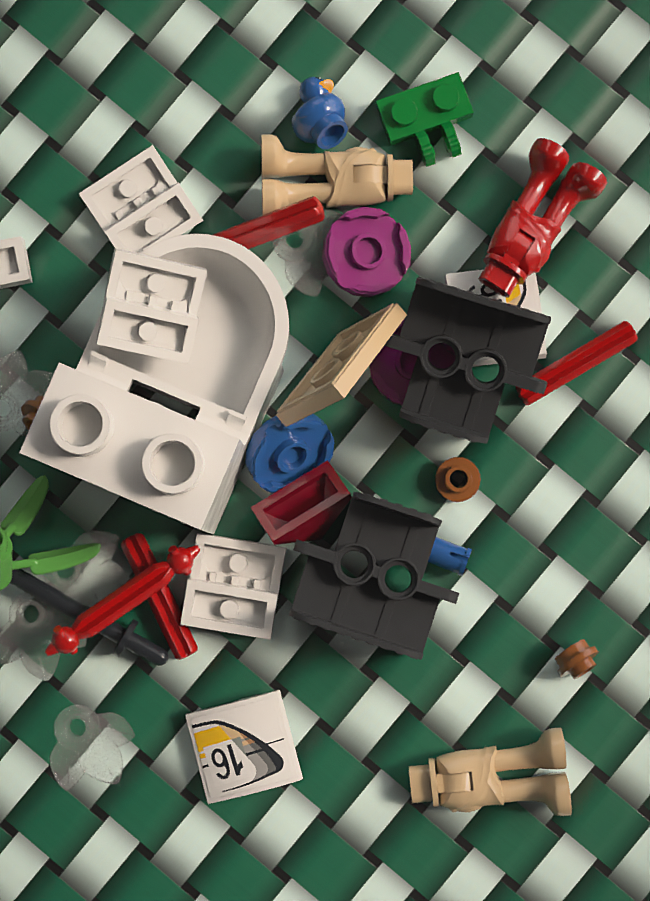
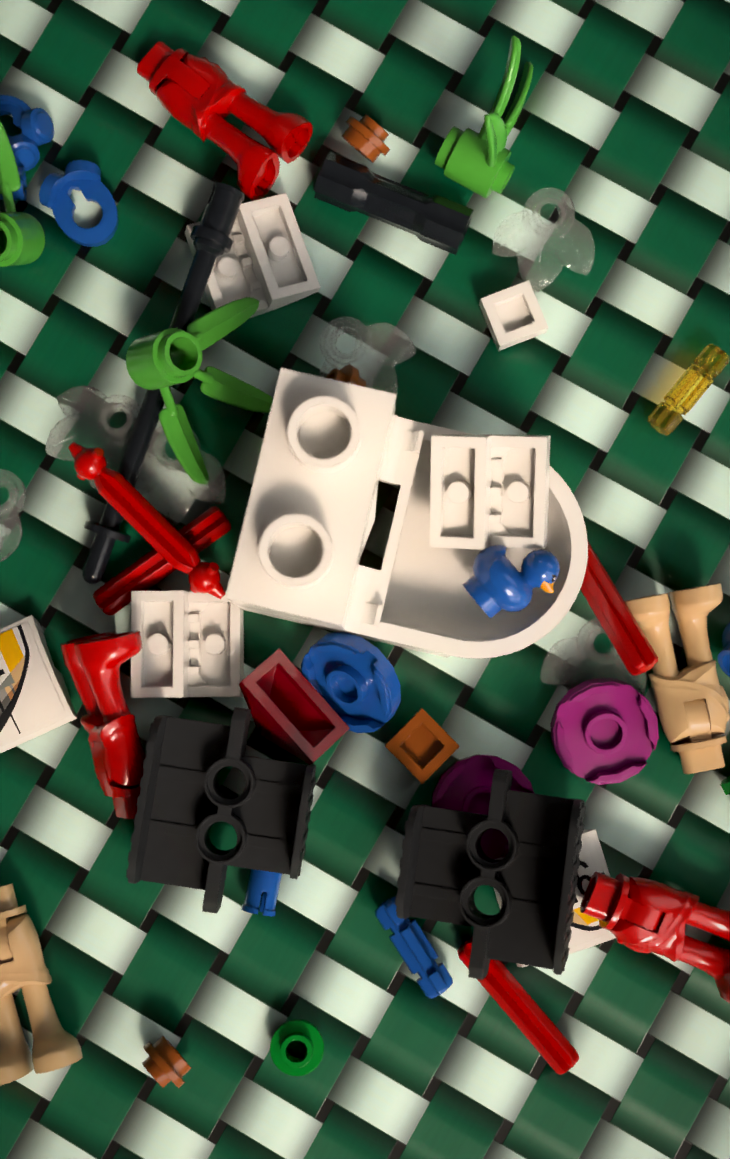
camera: 80 degrees right, 0 degrees up
white slope [79,145,203,253] -> none
tan tile [276,303,407,427] -> none
dark orange plate [435,457,481,502] -> none
none -> red piece [60,631,146,819]
none -> green plate [270,1019,324,1076]
none -> blue axle [375,896,453,999]
none -> dark orange plate [384,708,460,784]
none -> blue animal [463,545,560,618]
none -> clear yellow axle [647,344,730,436]

